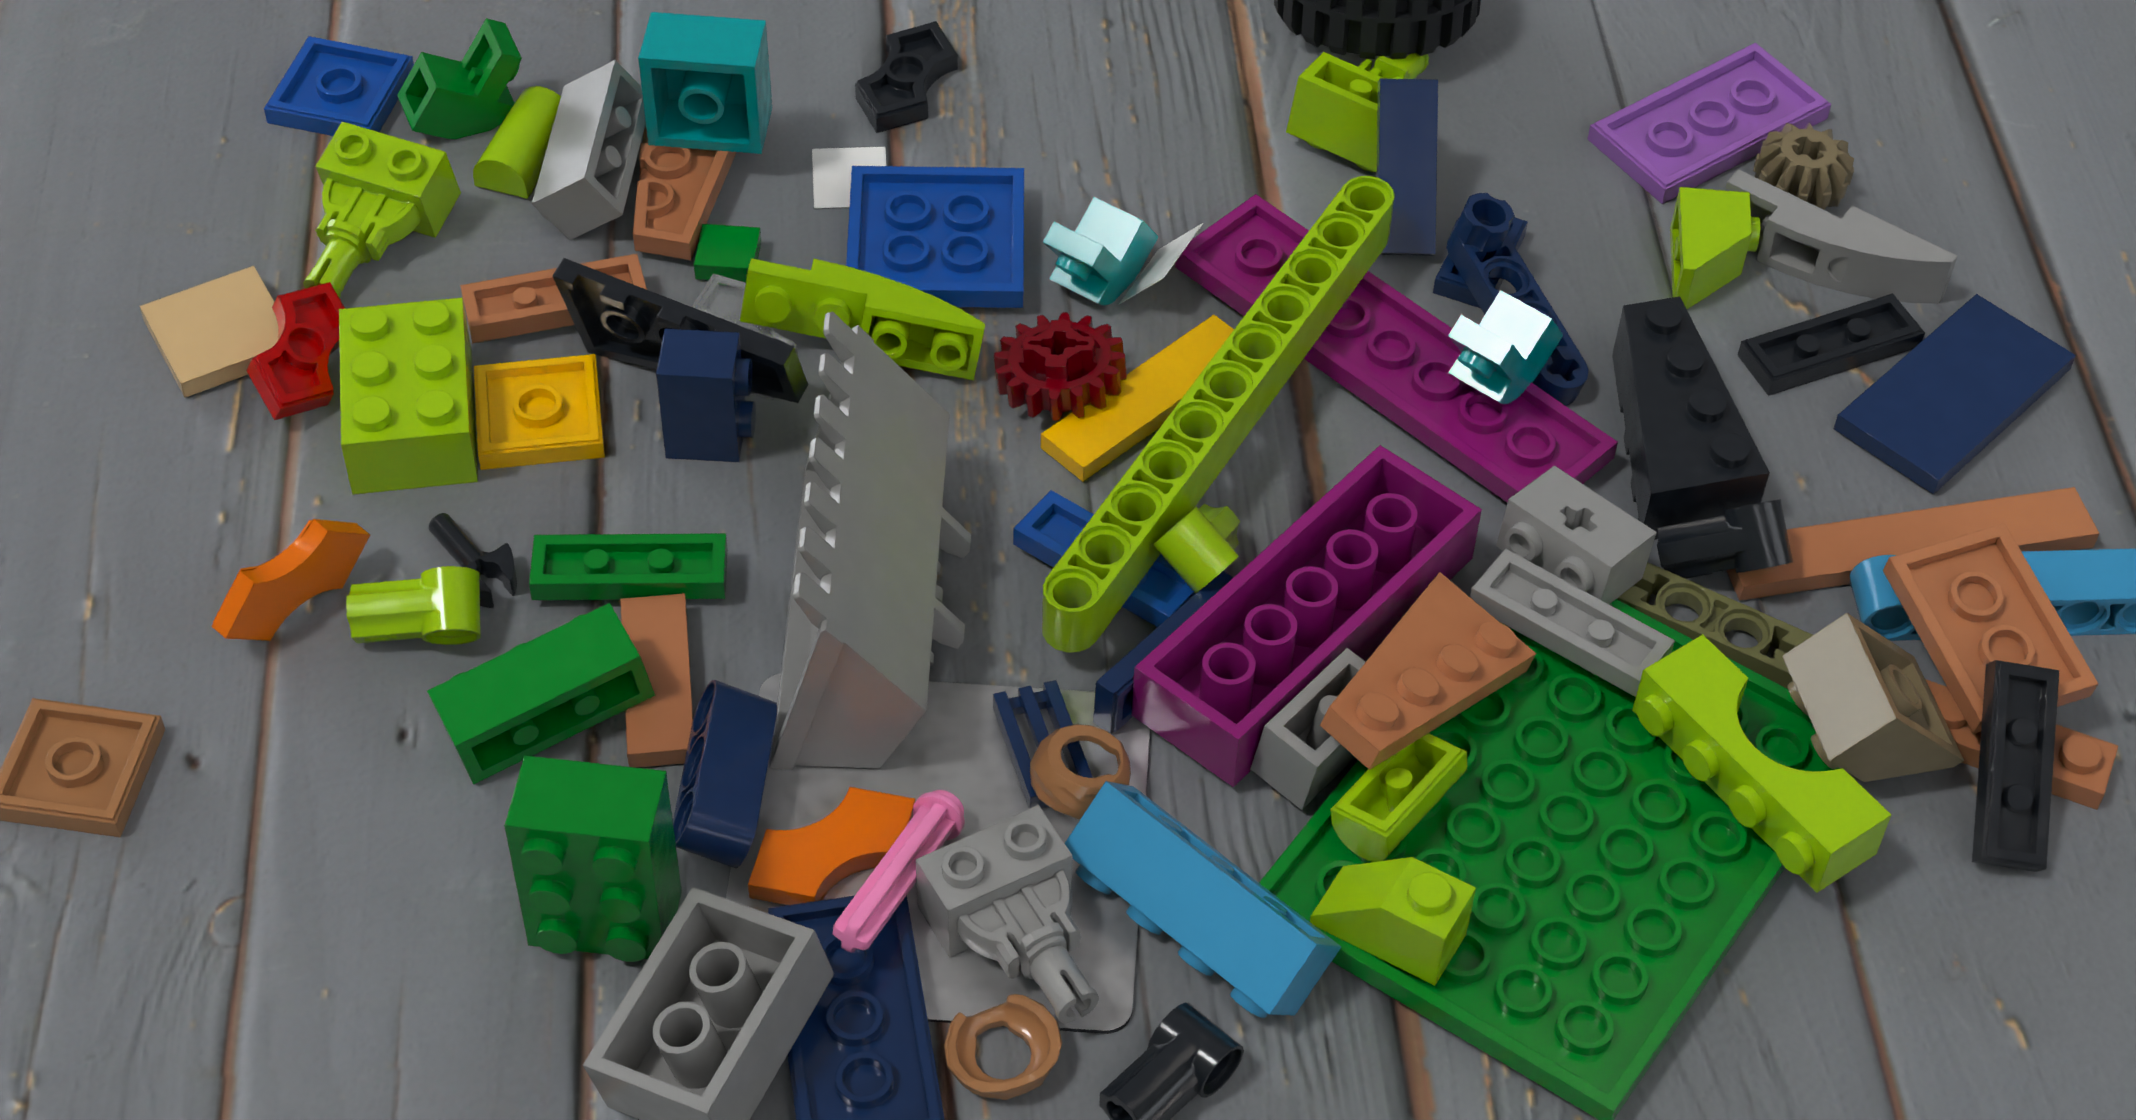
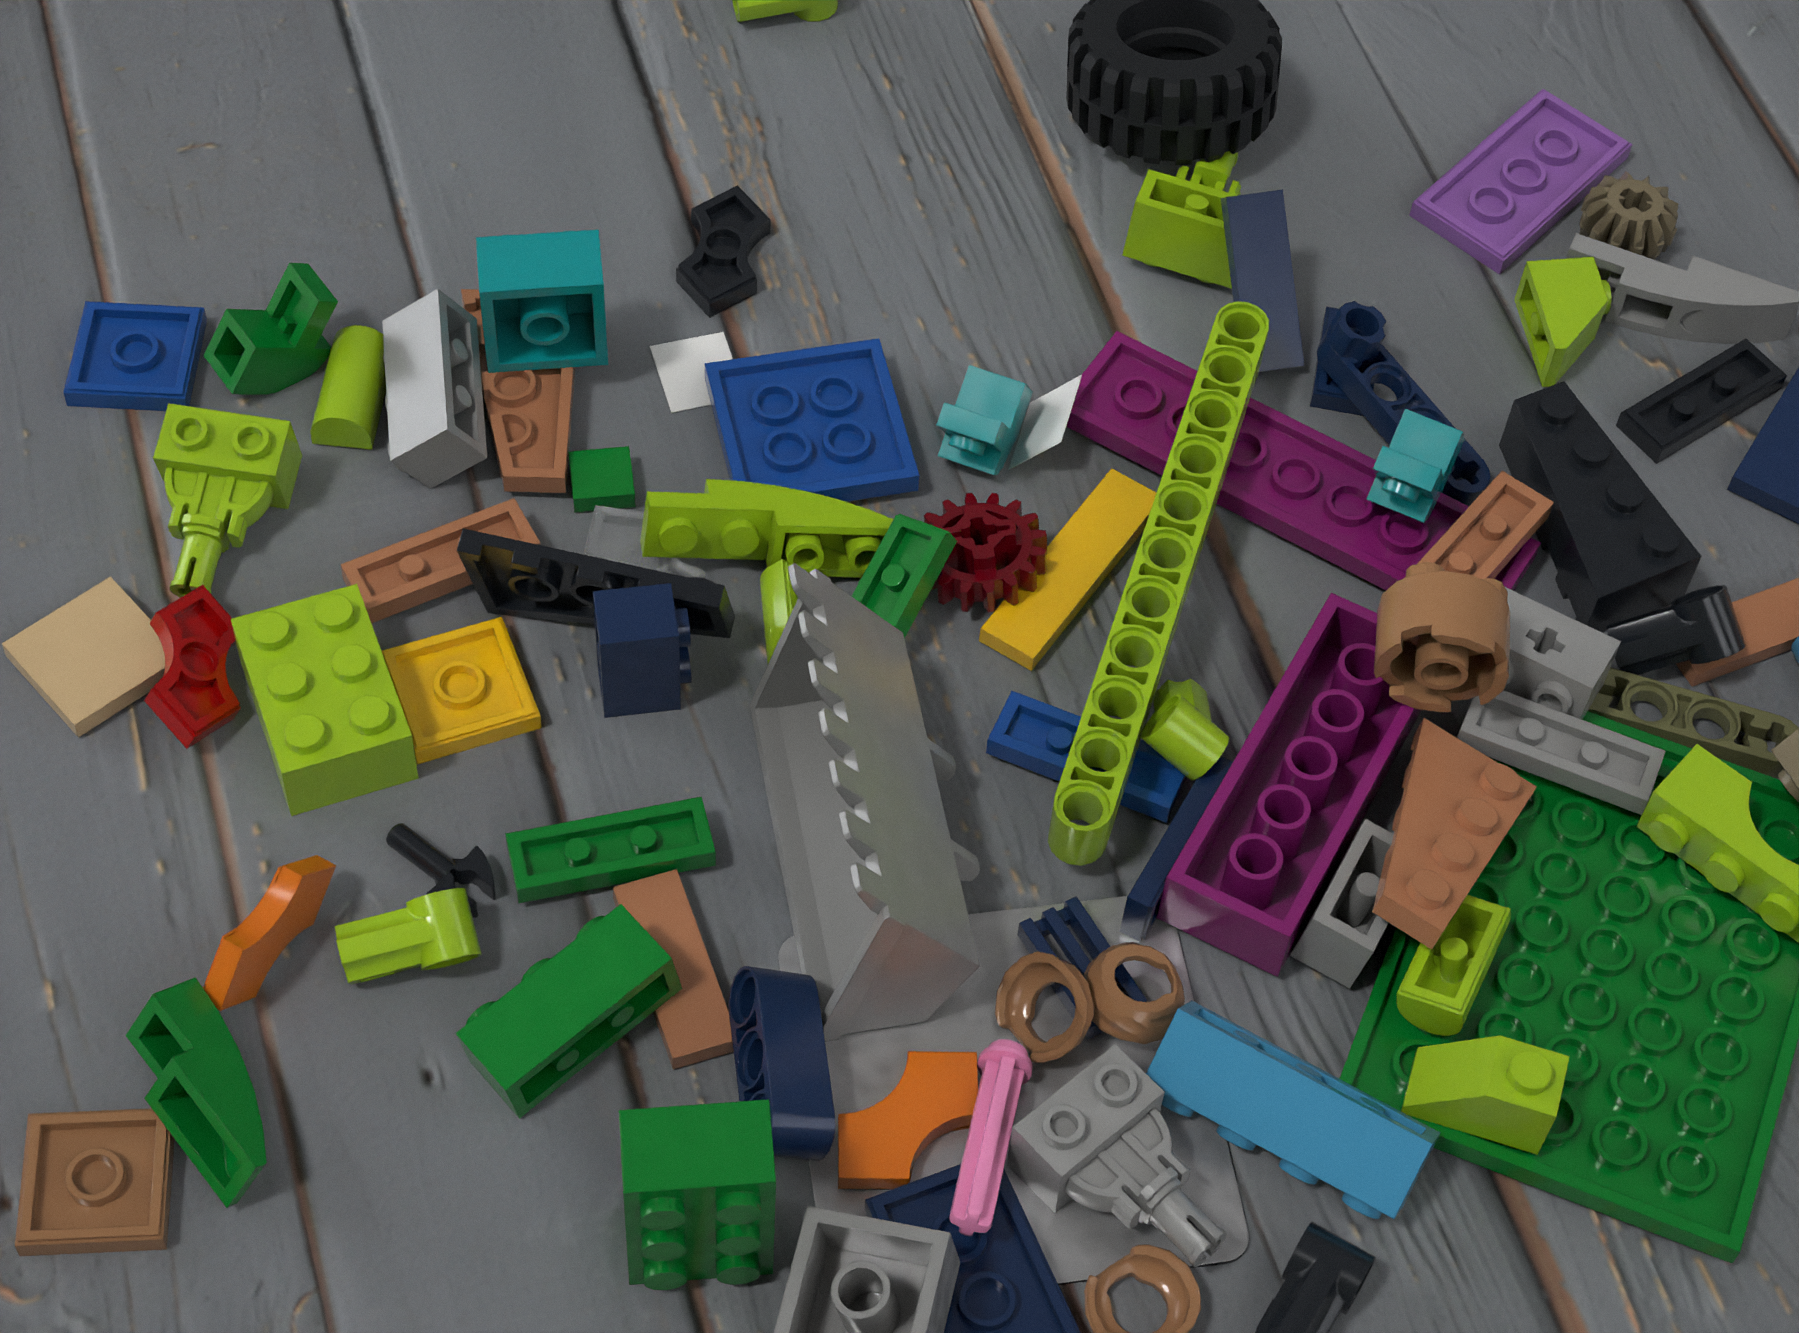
camera: 15 degrees left, 5 degrees up
none -> green slope [125,977,267,1208]
none -> green hinge [852,514,957,639]
none -> medium nougat piece [995,952,1094,1063]
none -> medium nougat brick [1374,562,1511,712]
none -> nougat plate [1405,471,1554,579]

